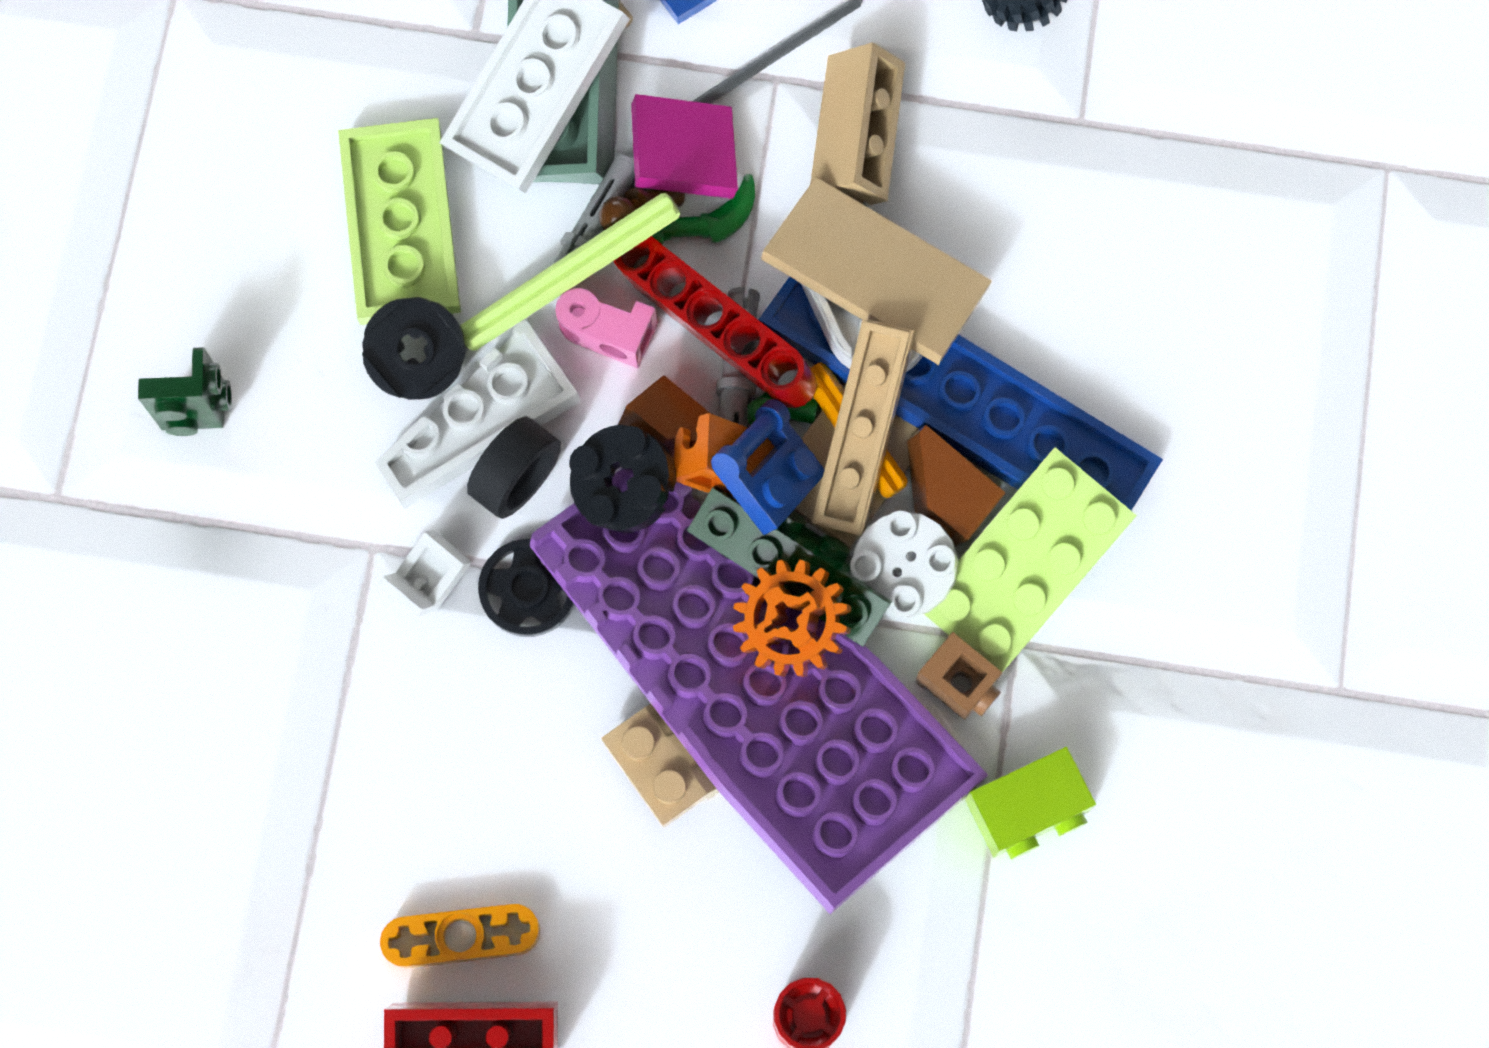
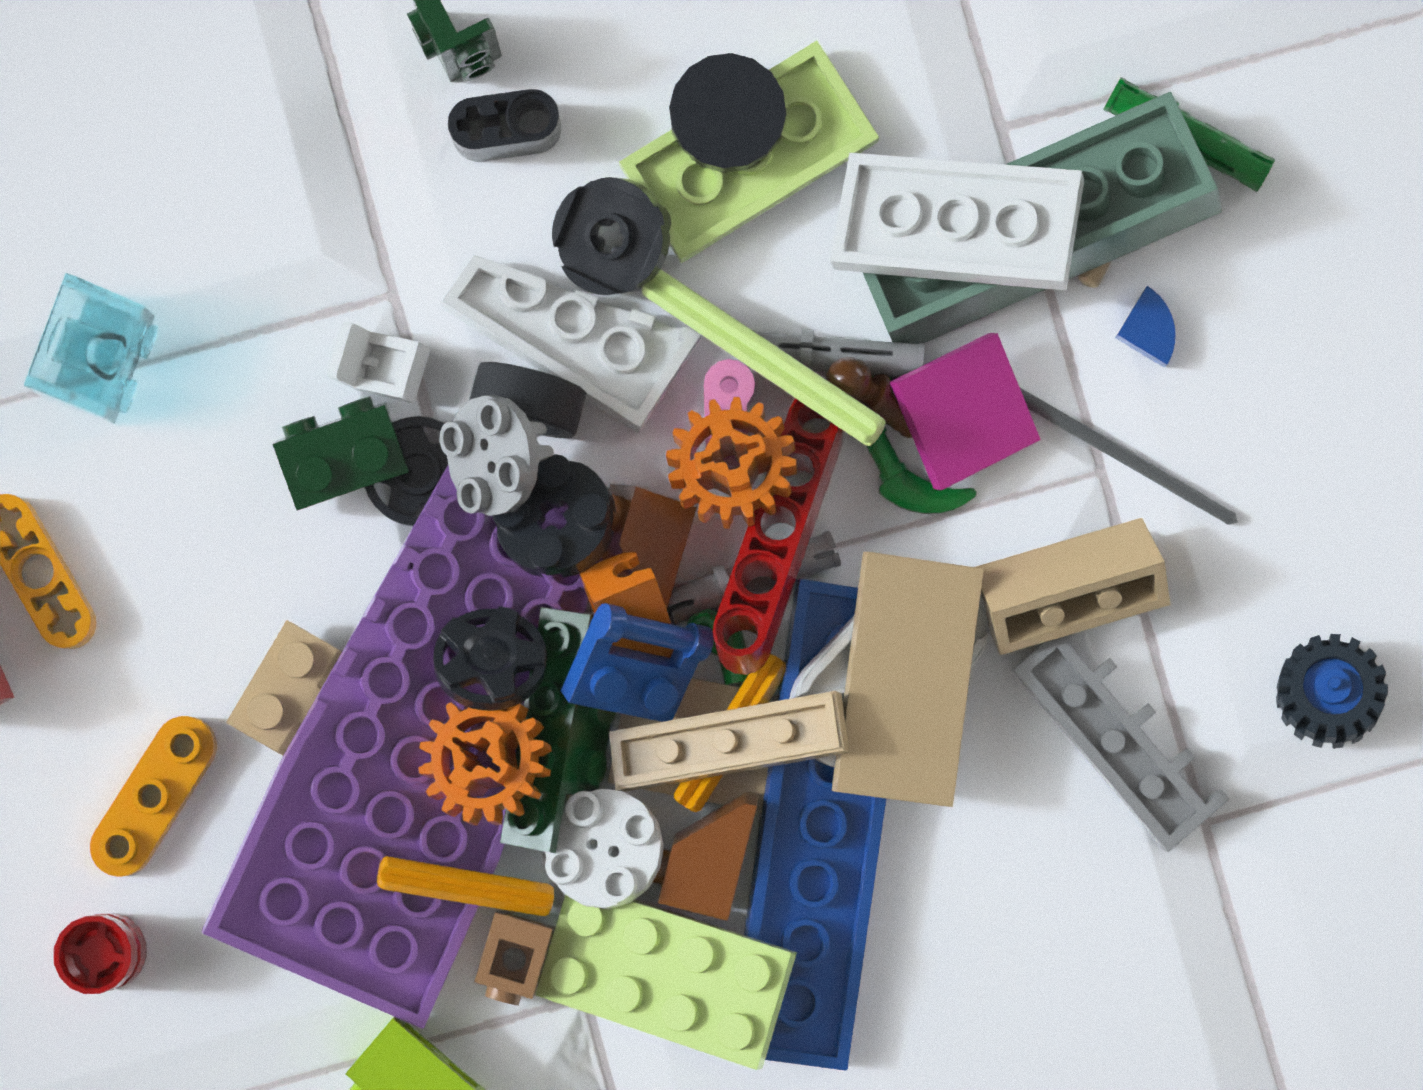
camera: 65 degrees right, 10 degrees up
none -> clear light blue slope [24,273,158,425]
none -> light orange plate [90,716,217,877]
none -> dark green bracket [272,396,409,511]
none -> light orange axle [377,856,554,916]
none -> black wheel [433,606,547,711]
none -> light grey plate [439,395,554,516]
none -> black beam [447,89,562,162]
none -> orange gear [666,396,797,529]
none -> black tile [669,53,786,173]
none -> light grey hinge [1011,633,1230,852]

